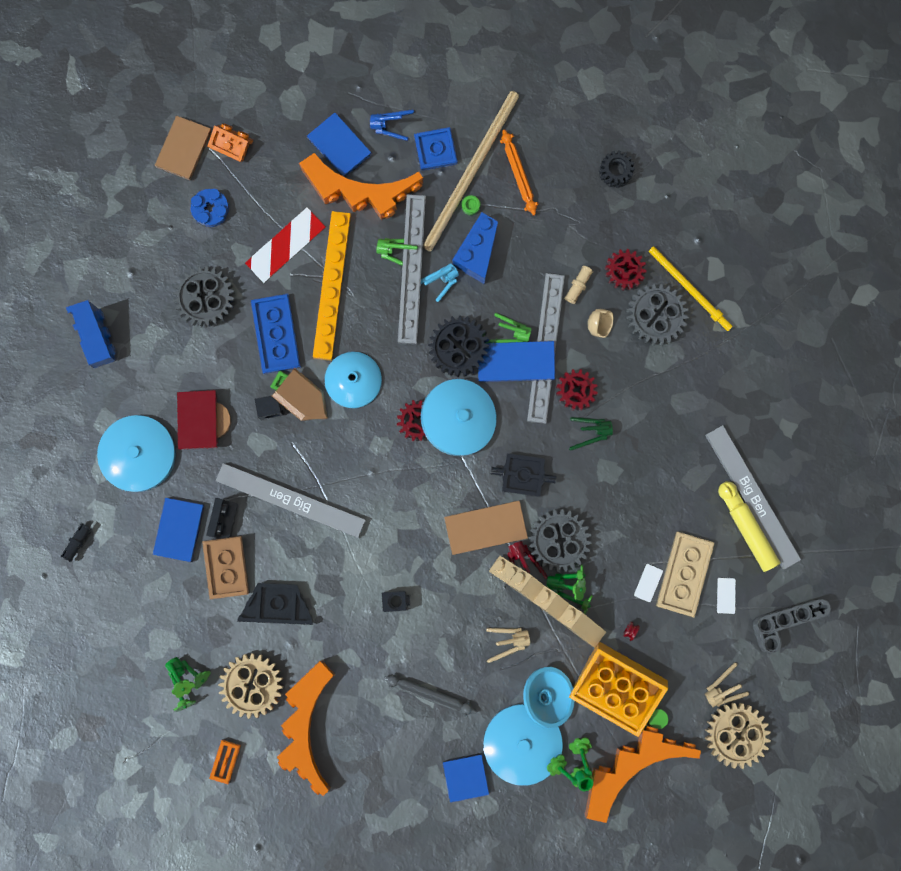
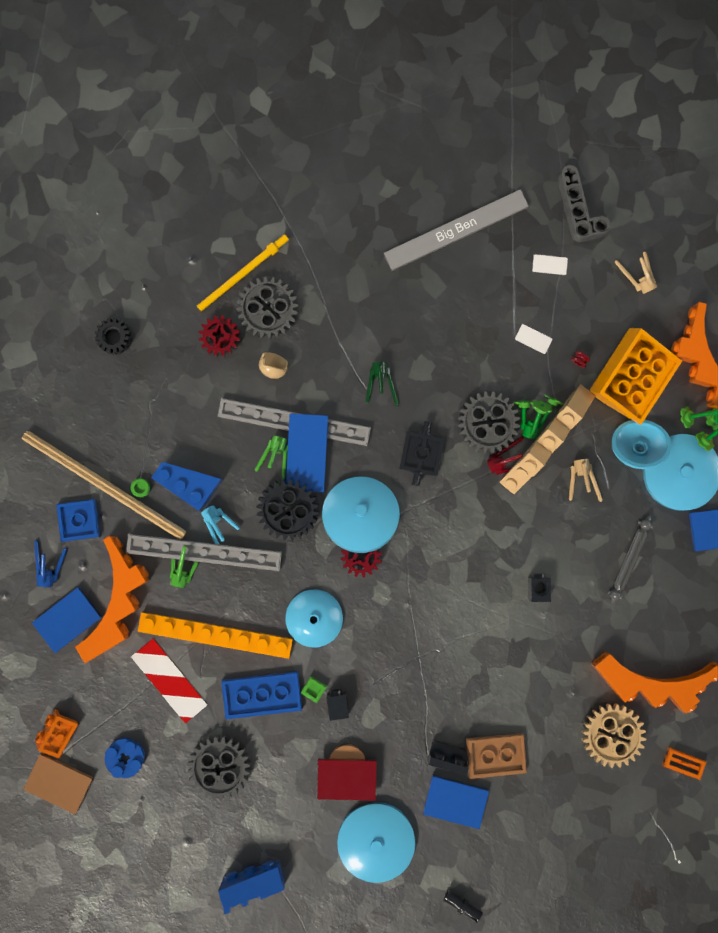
camera: 85 degrees left, 5 degrees up
plant [165,657,211,712] -> none
light grey tile [216,463,366,538] -> none
black wing [237,583,313,625] -> none
medium nougat tile [272,368,327,421] -> none
medium nougat tile [444,501,528,555] -> none
orange wheel [500,130,539,216] -> none
dark red gear [556,369,598,411] -> none
tan pin [564,266,593,304] -> none
bright green tile [648,709,668,729] -> none
tan tile [656,532,714,617] -> none
tan gear [705,703,771,769] -> none
light yellow piece [718,481,781,572] -> none

